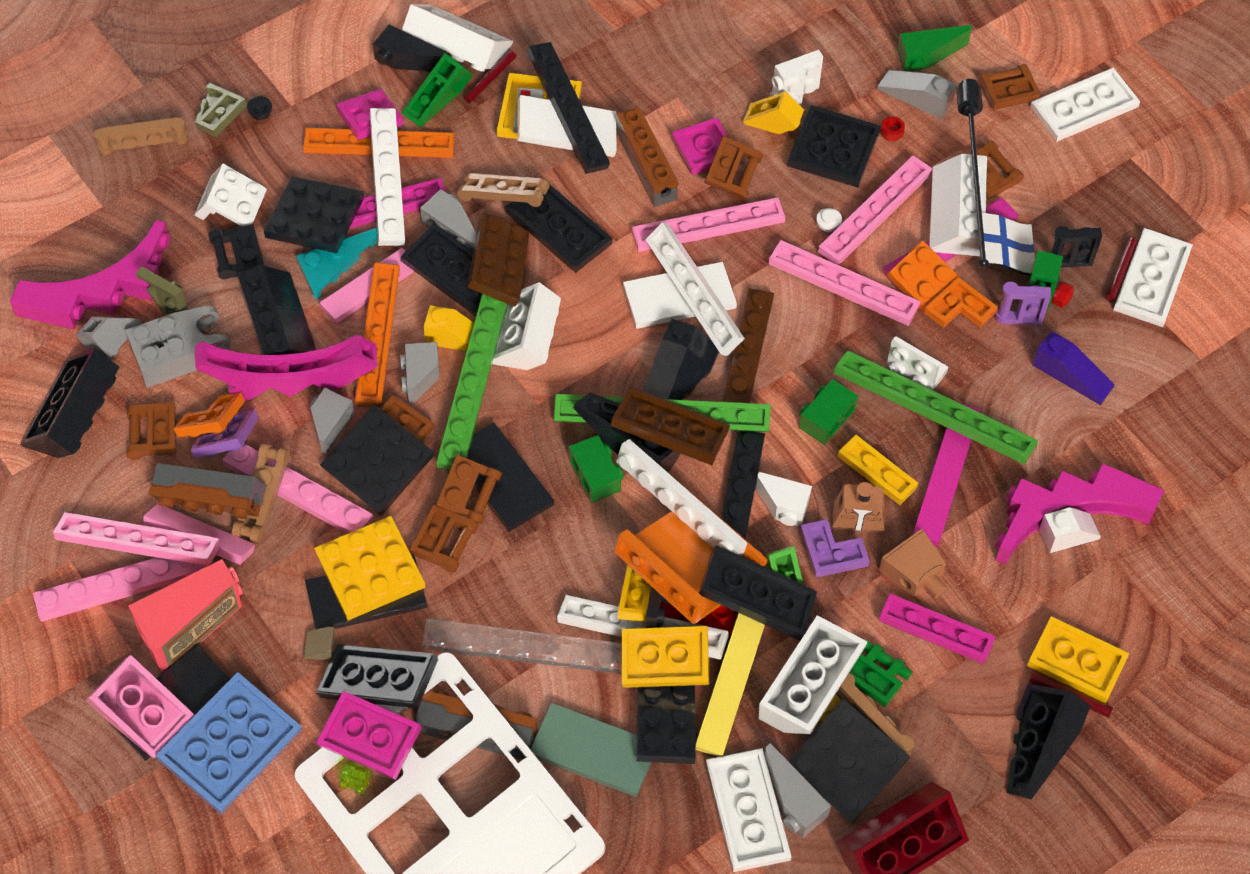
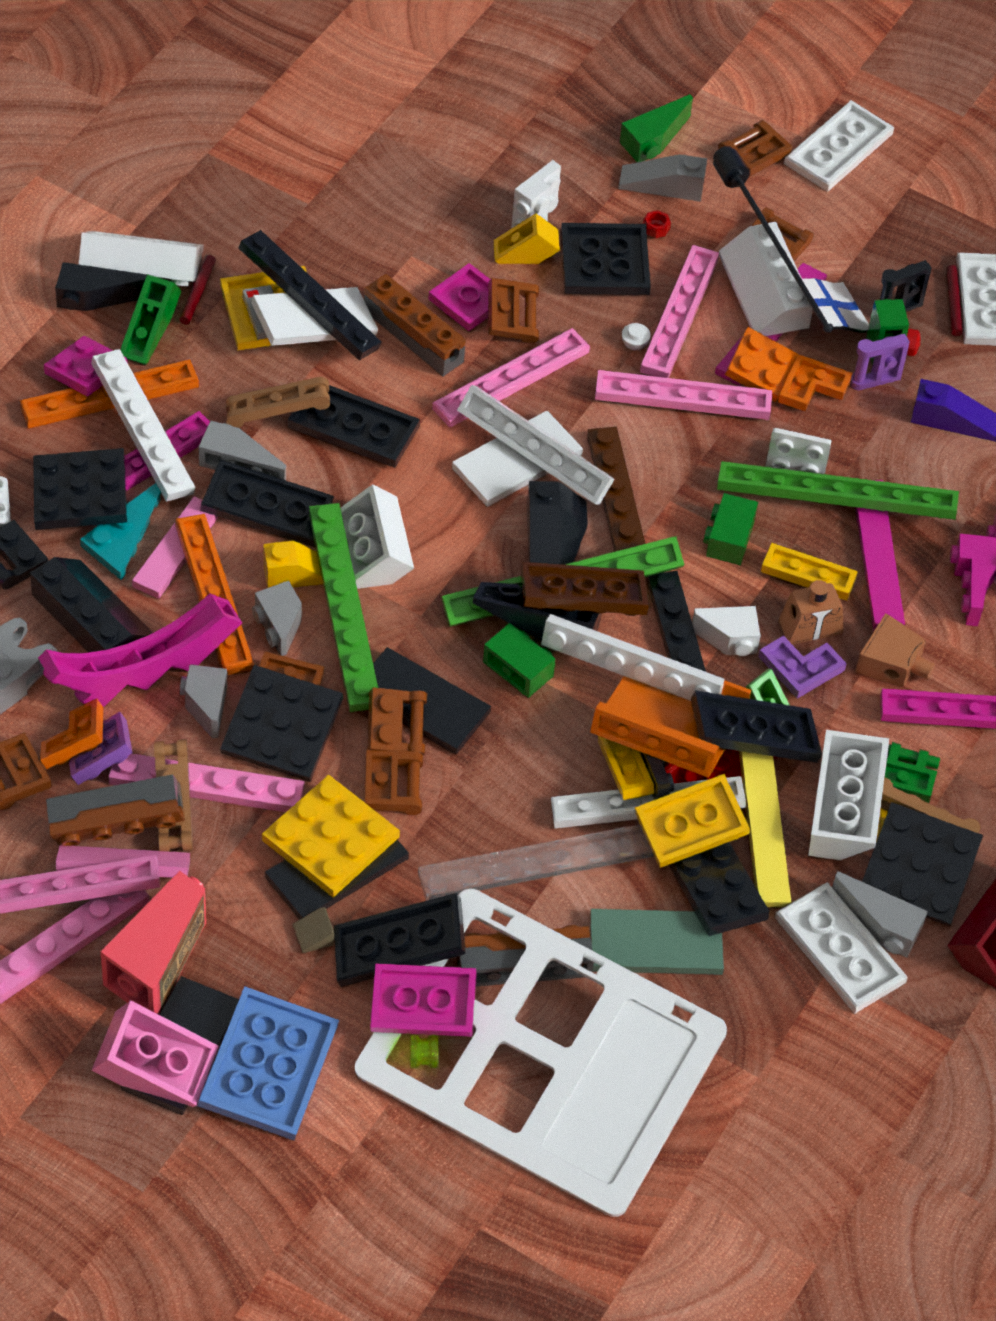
camera: 25 degrees left, 5 degrees down
reddish brown plate [468,212,530,307] -> none

